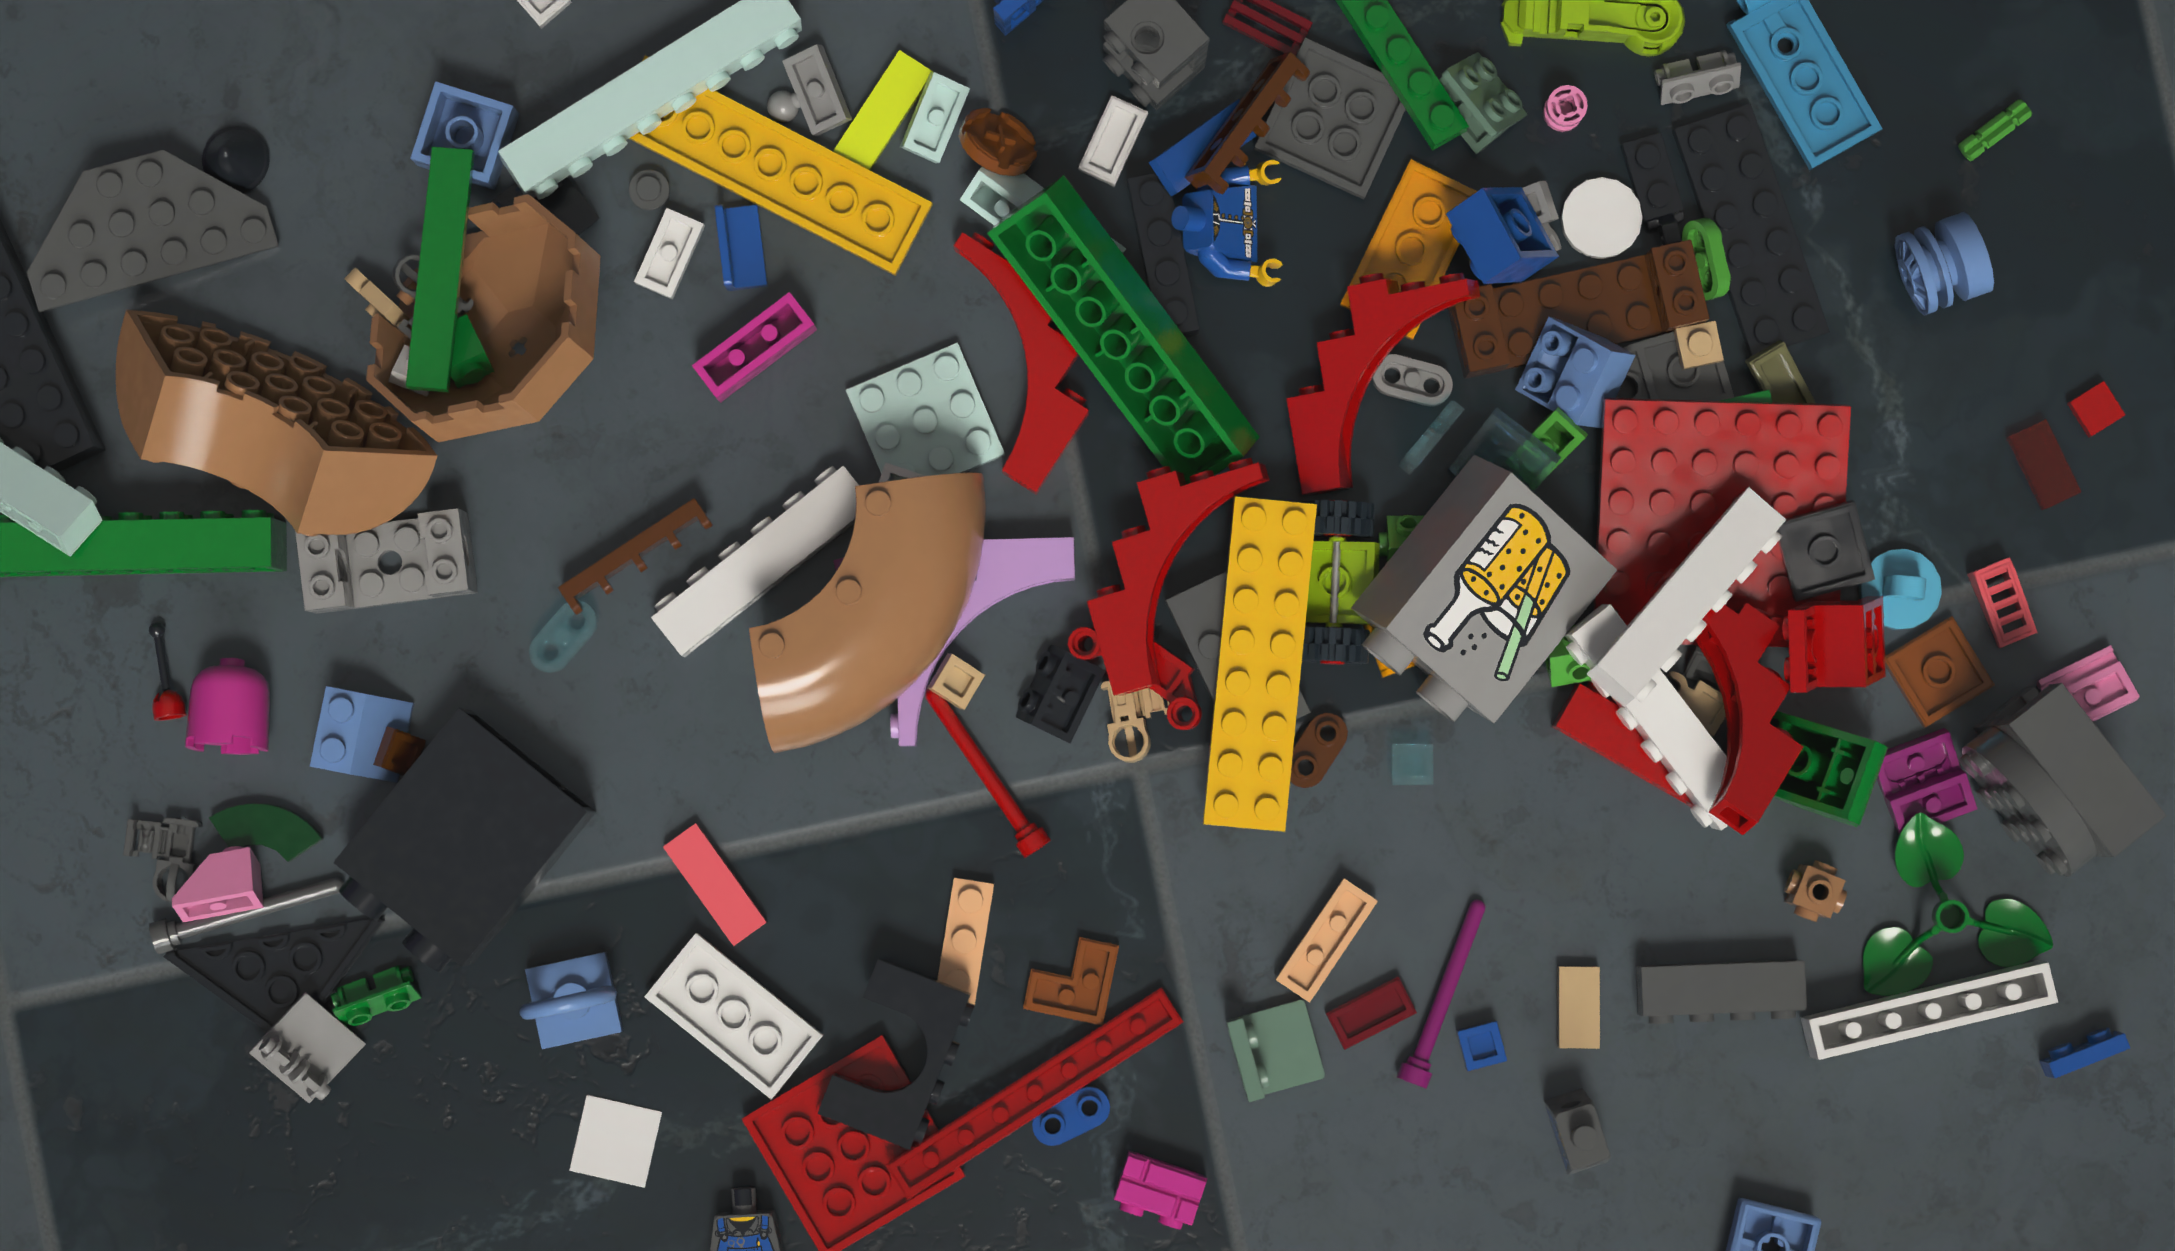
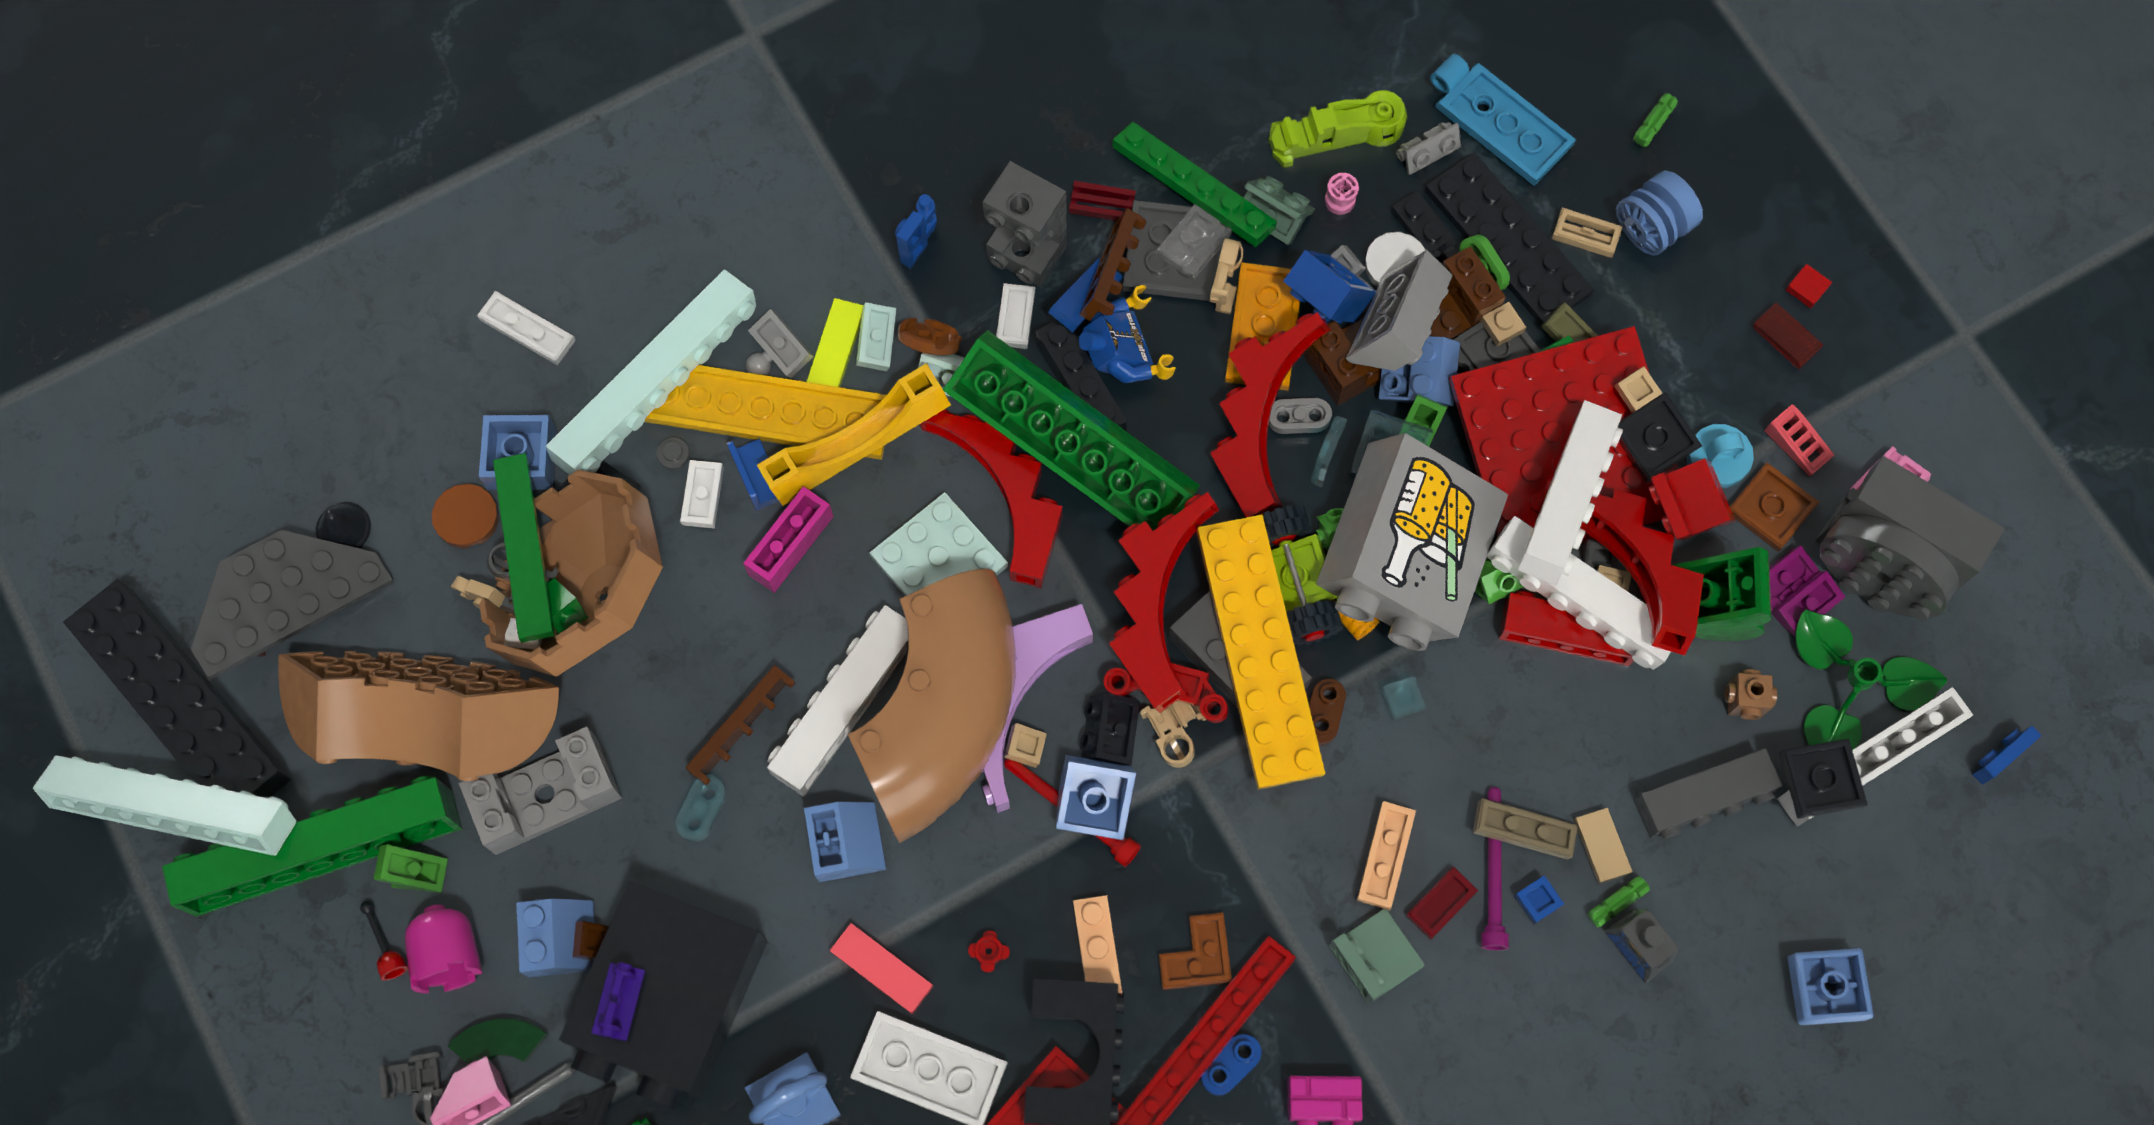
camera: 15 degrees left, 15 degrees down
none -> bright green slope [373,845,448,893]
none -> dark orange tile [432,484,499,549]
none -> dark purple hinge [592,962,645,1041]
none -> yellow arch [757,363,951,506]
none -> medium blue slope [804,802,886,882]
none -> red plate [968,931,1010,973]
none -> medium blue slope [1056,755,1136,840]
none -> clear plate [1156,204,1232,280]
none -> tan piece [1210,238,1243,314]
none -> light grey slope [1346,249,1452,371]
none -> dark tan tile [1473,798,1578,860]
none -> tan tile [1552,208,1623,258]
none -> bright green axle [1588,876,1650,927]
none -> tan plate [1614,367,1662,413]
none -> black tile [1779,739,1868,819]

